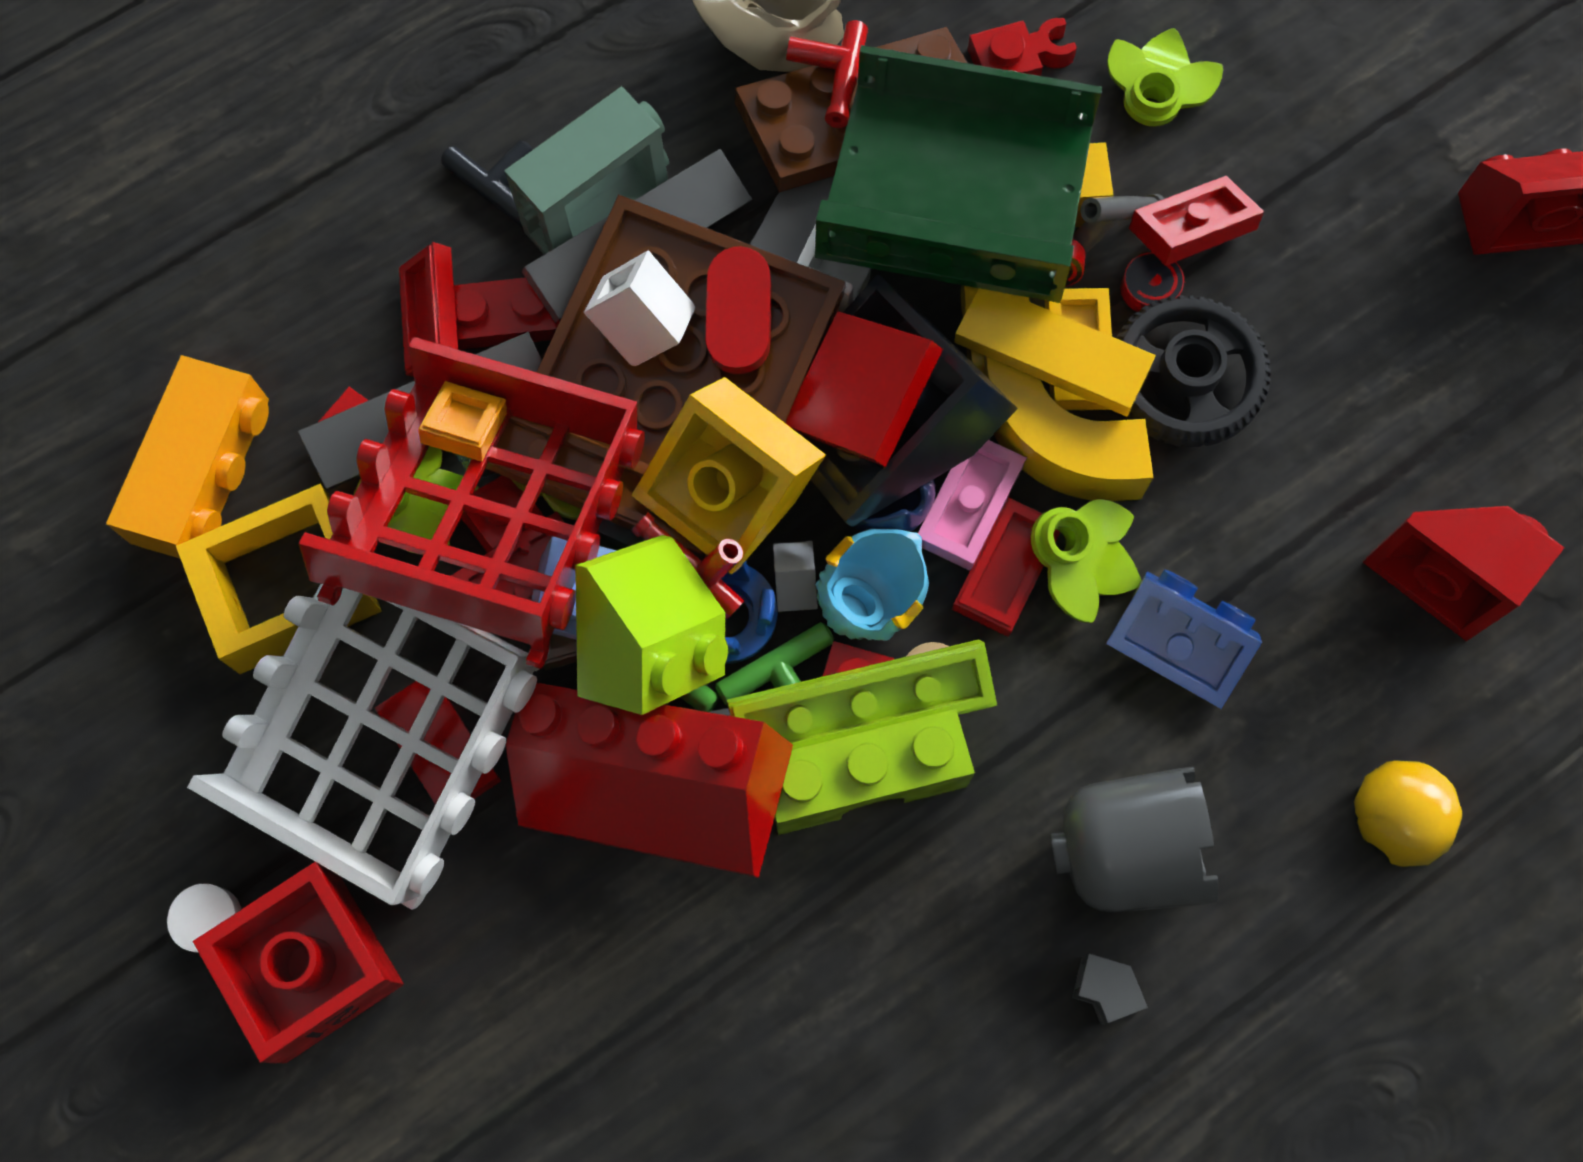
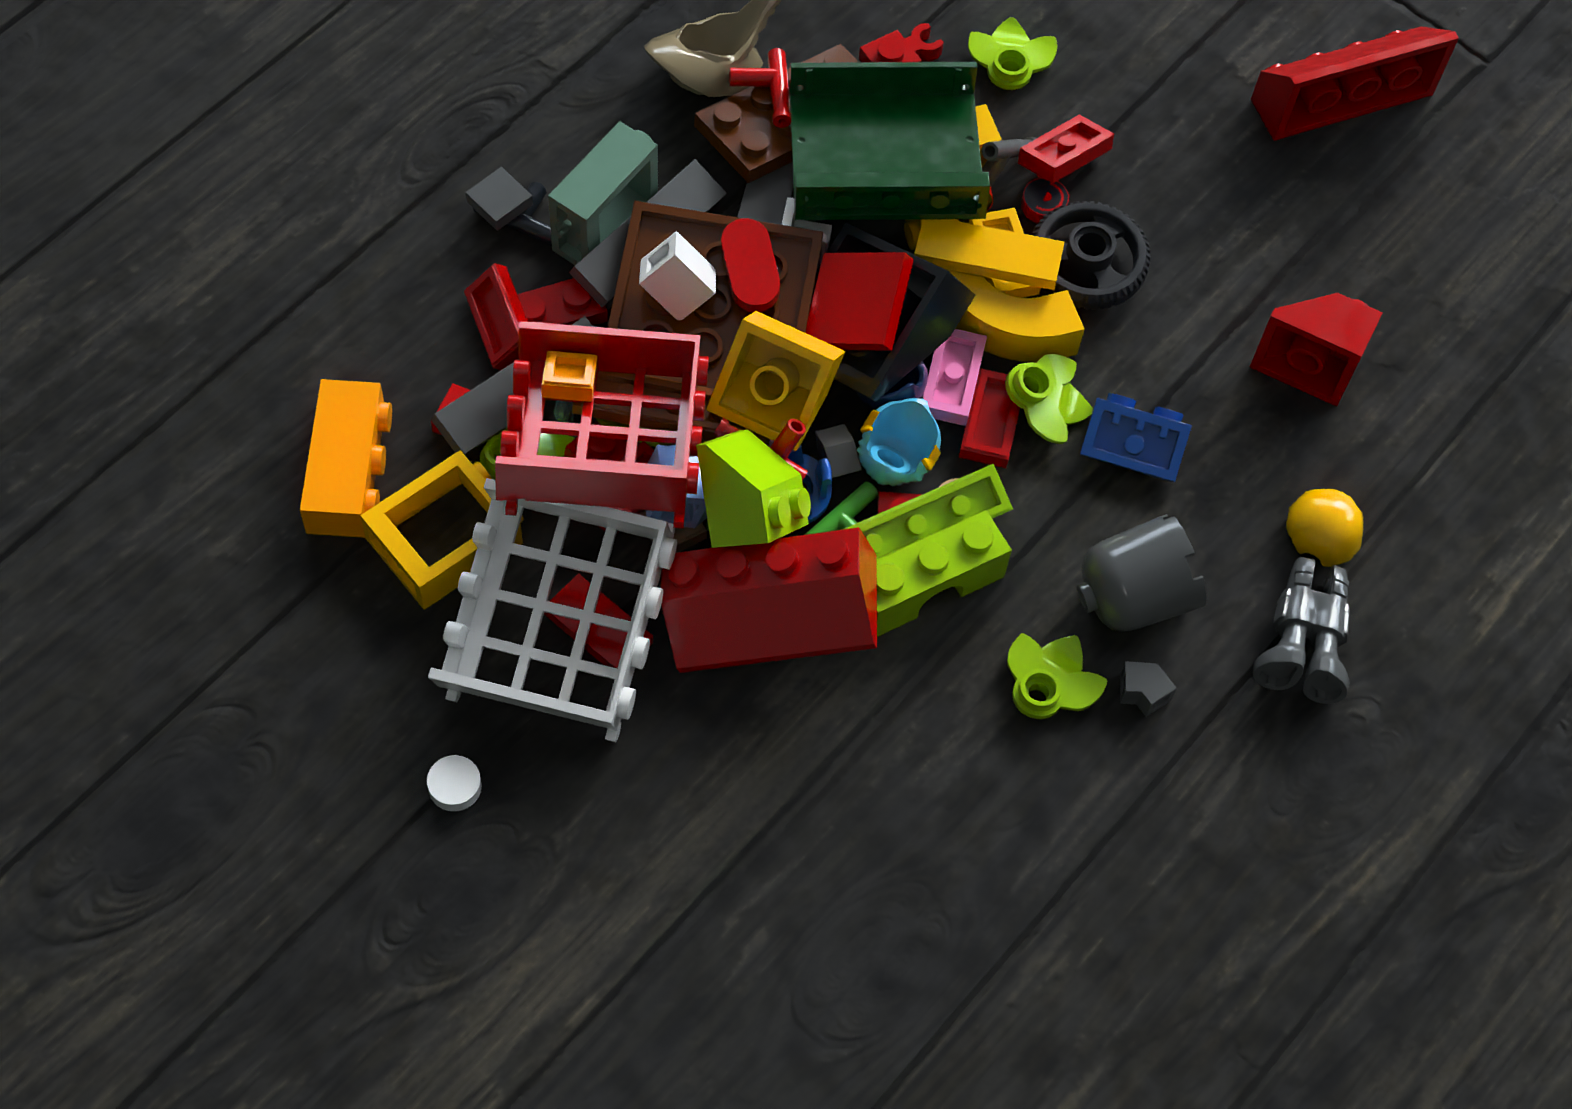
camera: 20 degrees left, 10 degrees down
red brick [192,862,404,1064] -> none
none -> dark grey tile [465,167,533,231]
none -> lime plate [1007,633,1108,719]
none -> dark grey piece [1253,557,1351,704]

